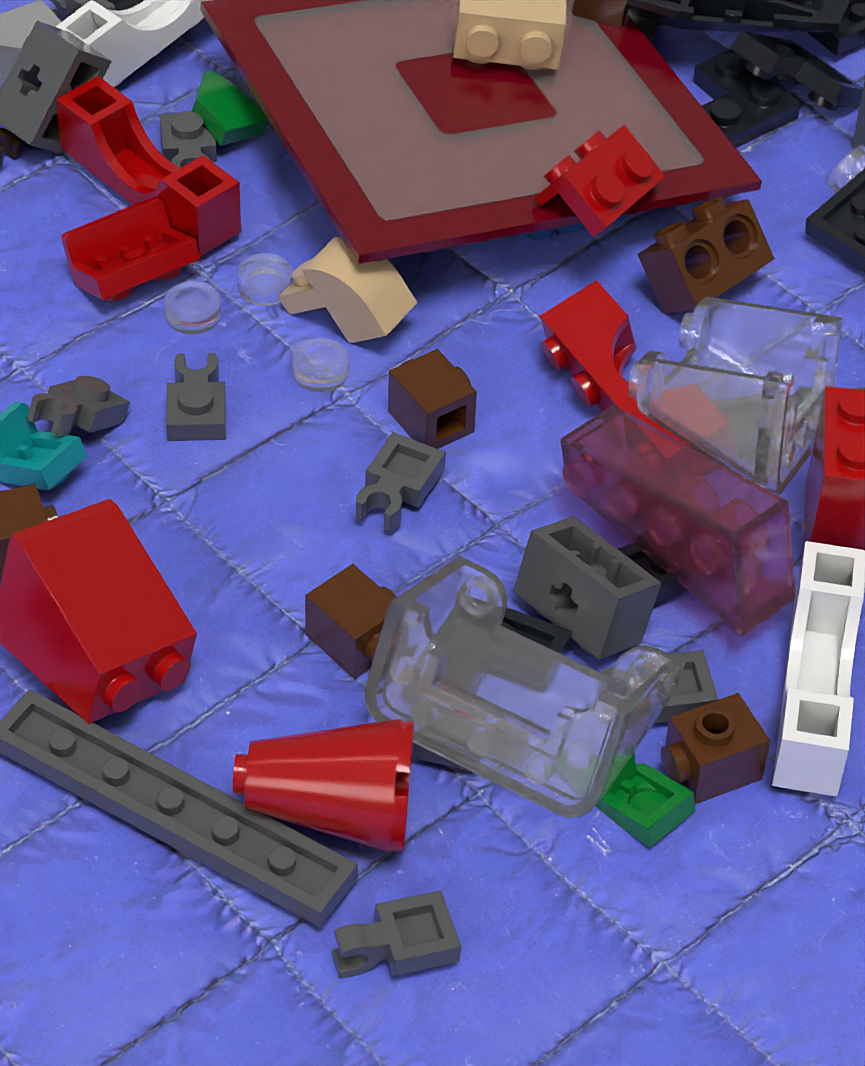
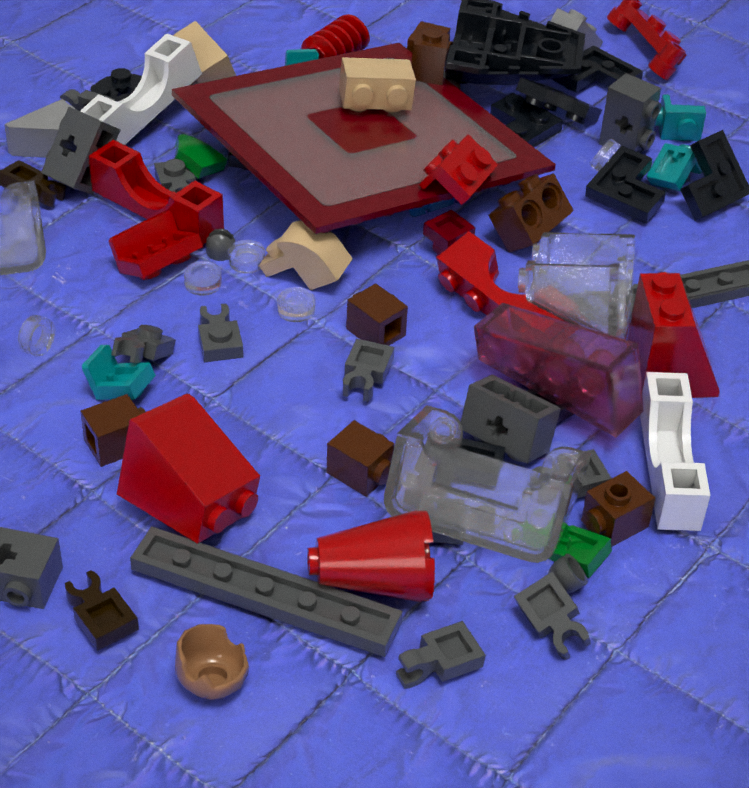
camera: 10 degrees left, 5 degrees down
none -> medium nougat hair [175,624,249,700]
none -> dark grey hinge [206,228,236,261]
none -> dark red tile [423,209,476,255]
none -> dark grey plate [514,572,591,660]
none -> dark grey hinge [548,554,588,594]

